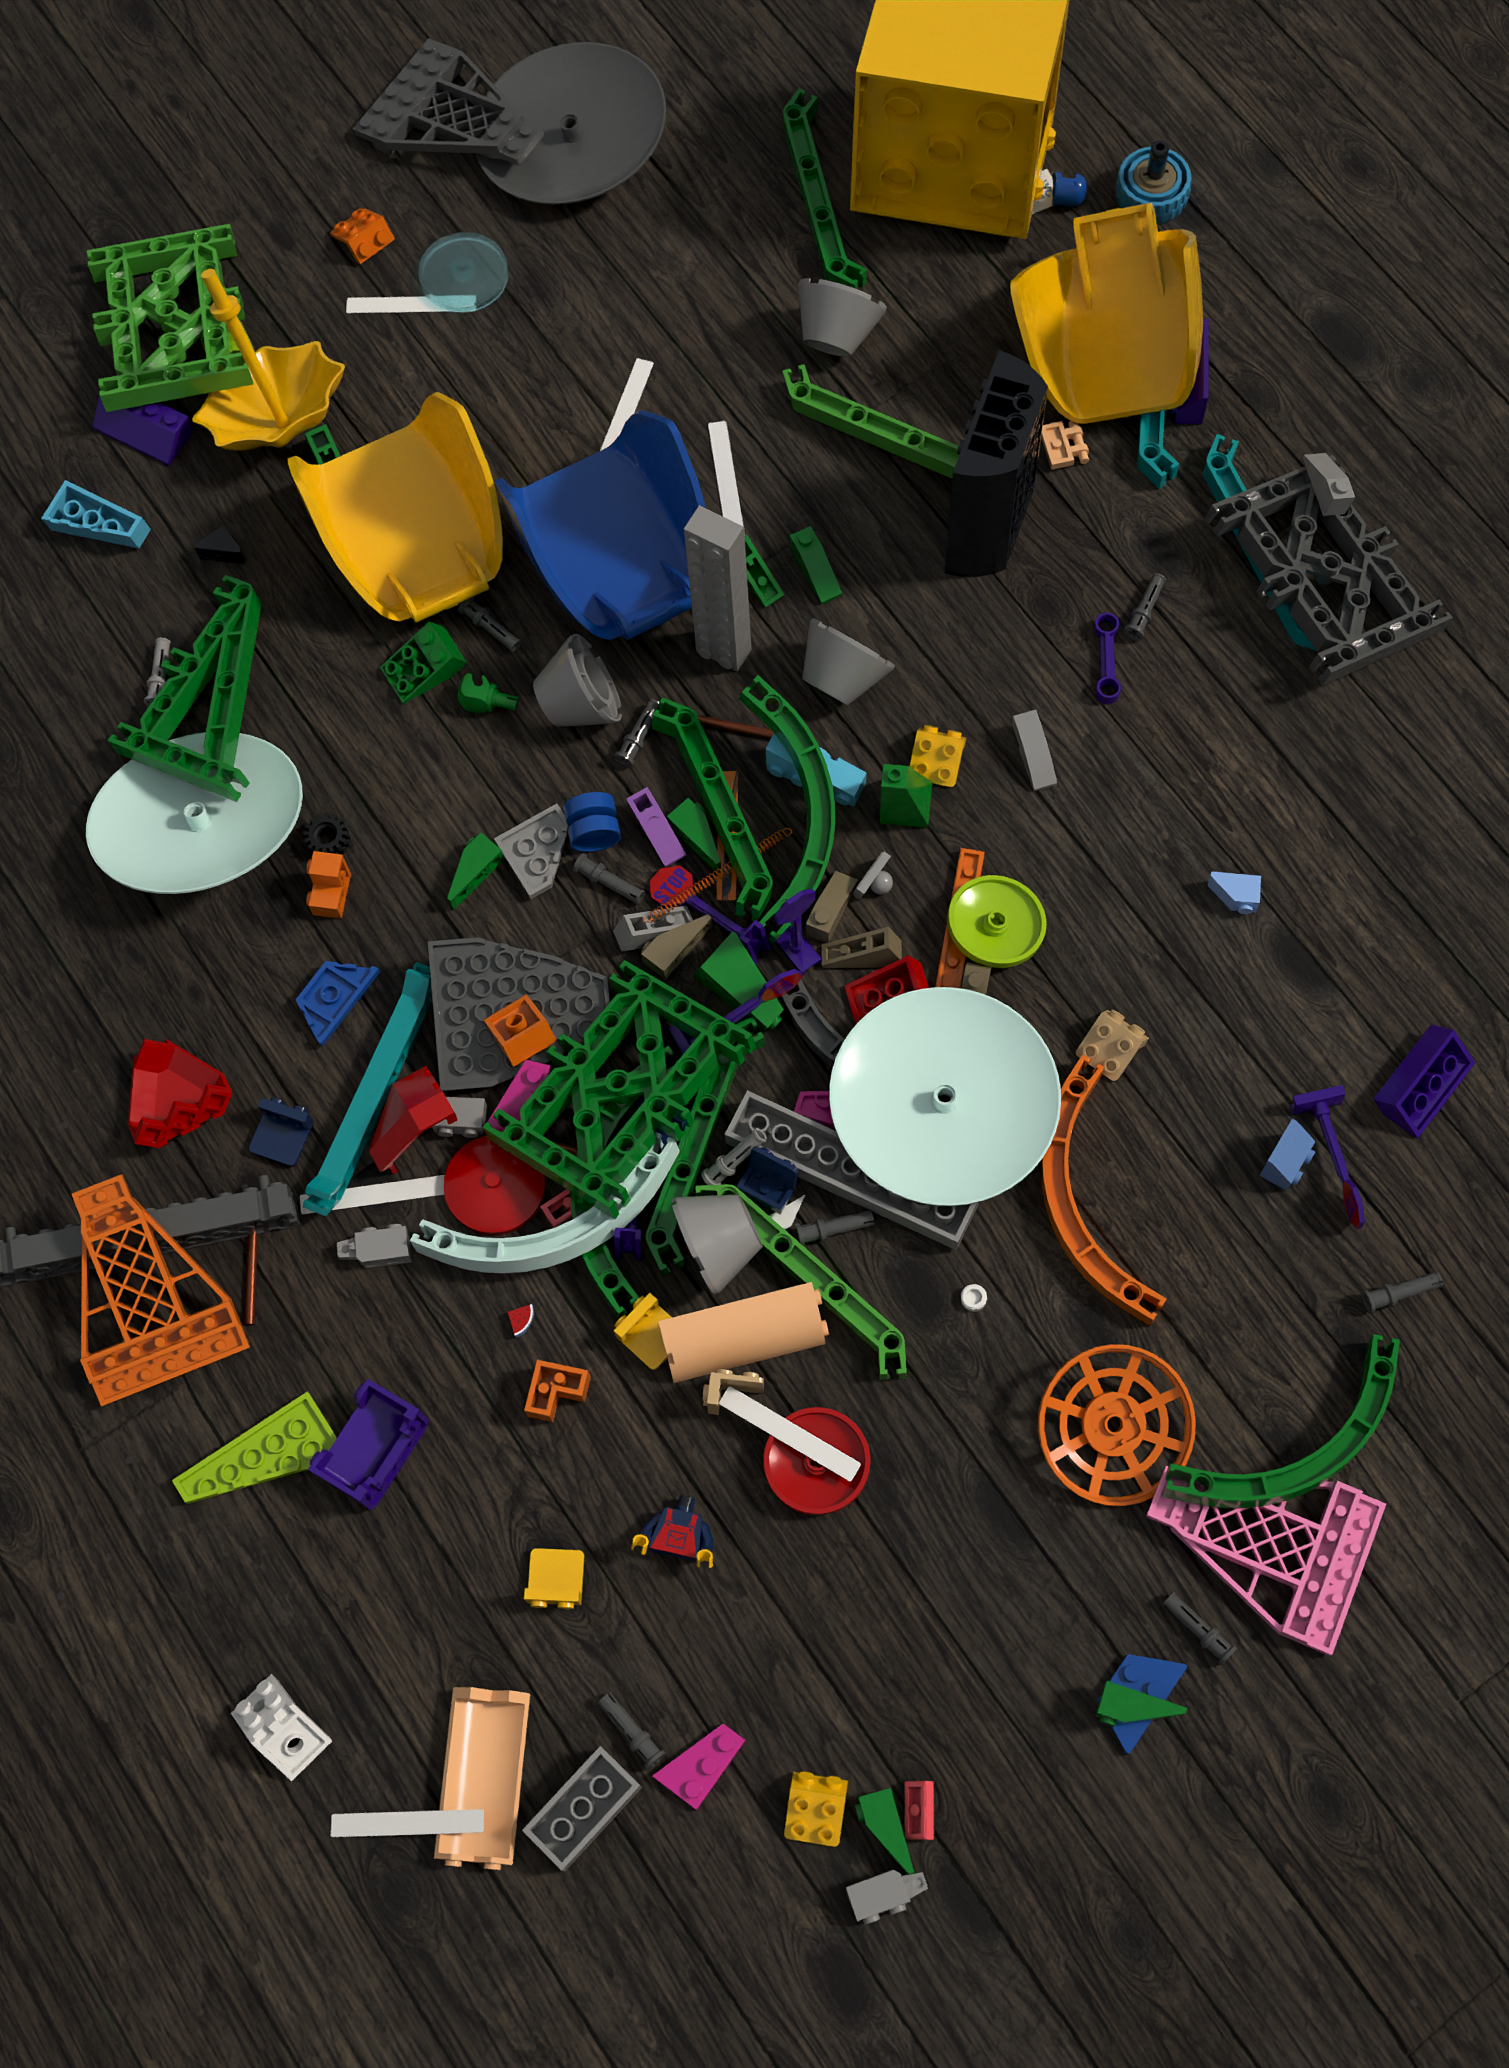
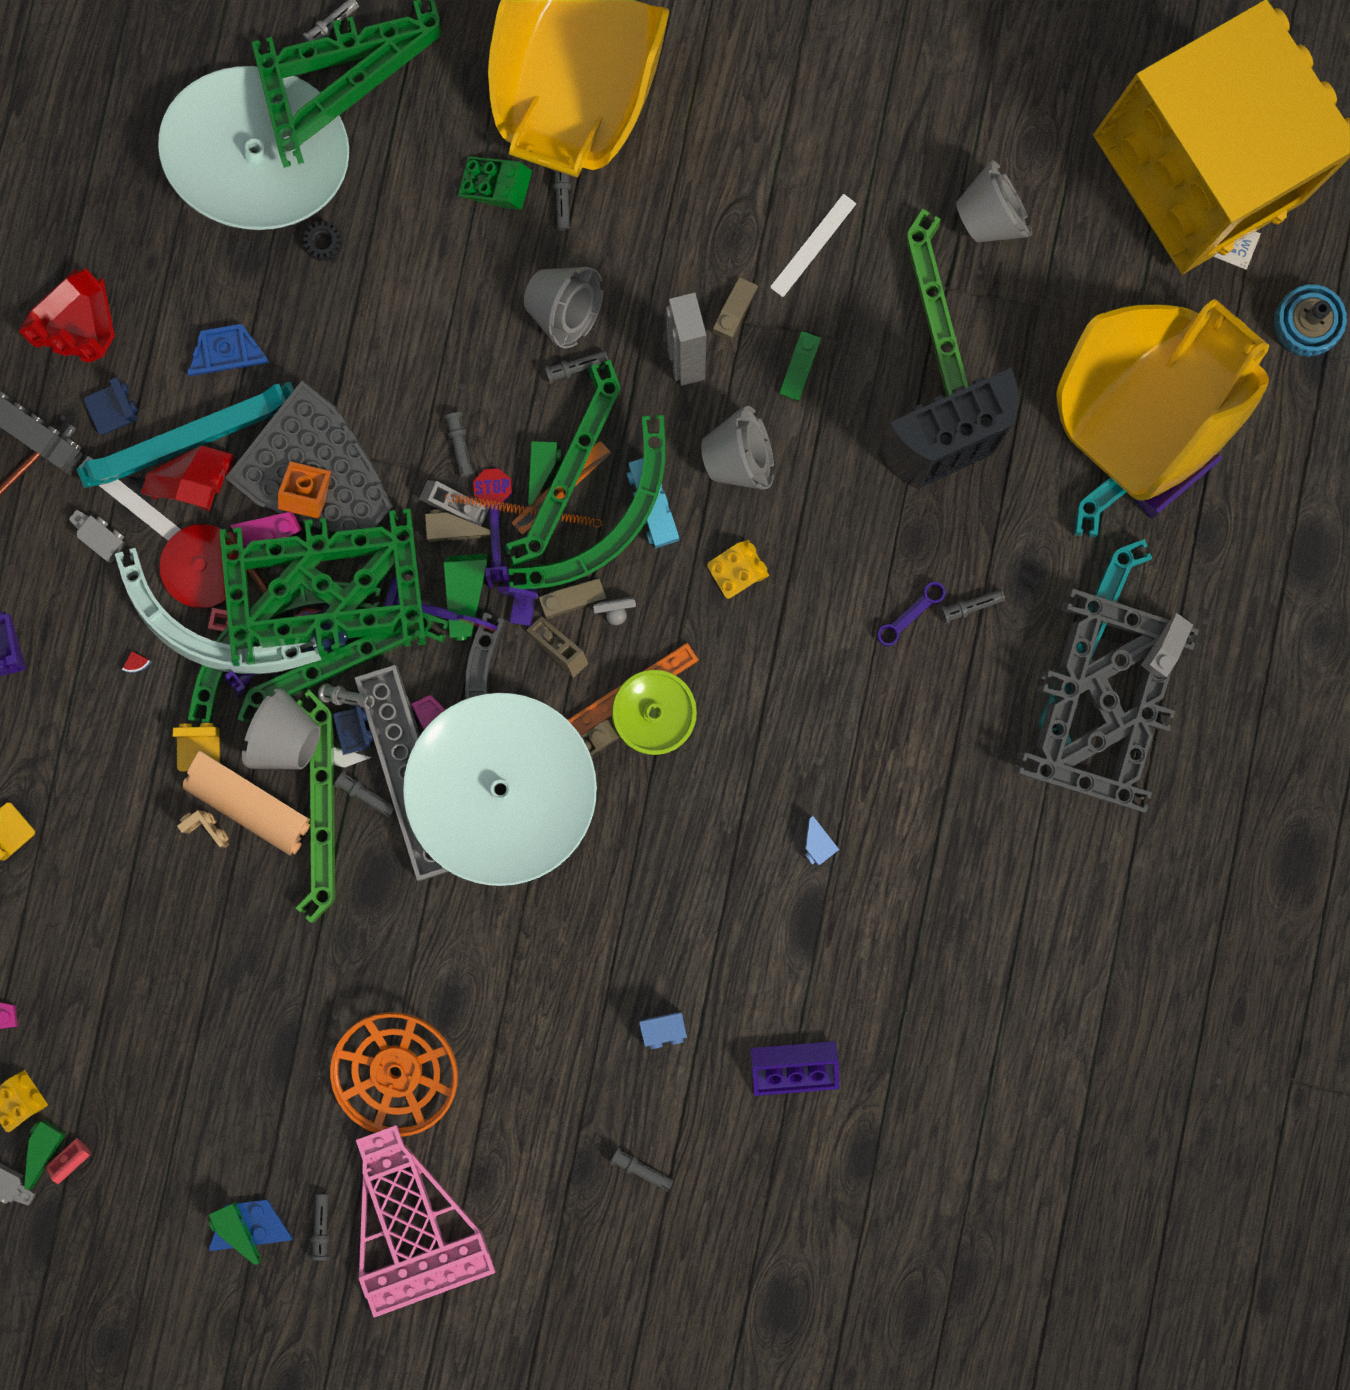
camera: 45 degrees right, 15 degrees up
orange brick [306,851,351,919] -> none
light grey hinge [430,1097,487,1138] -> none
green slope [447,833,505,910] -> none
green piece [457,673,519,713] -> none
light grey plate [494,804,569,899] -> none
blue windscreen [495,410,706,640] -> none
orange brick [524,1360,591,1422] -> none
blue wheel [563,792,621,852] -> none
white sticker [600,358,654,451] -> none
medium lavender slope [626,787,686,868] -> none
torso [631,1495,714,1568] -> none
copper bar [698,715,774,739] -> none
white sticker [719,1386,861,1481] -> none
green slope [744,534,784,608] -> none
red dish [764,1407,870,1515] -> none
green piece [783,88,867,289] -> none
red slope [844,955,929,1024] -> none
green slope [880,764,932,828] -> none
white tile [961,1284,987,1312] -> none
light grey slope [1012,710,1057,791] -> none
orange piece [1040,1054,1166,1326] -> none
light nougat plate [1041,421,1089,470] -> none
blue helmet [1052,171,1087,207] -> none
tan bracket [1076,1010,1149,1081] -> none
green piece [1162,1334,1400,1508] -> none
dark purple piece [1290,1085,1365,1229] -> none

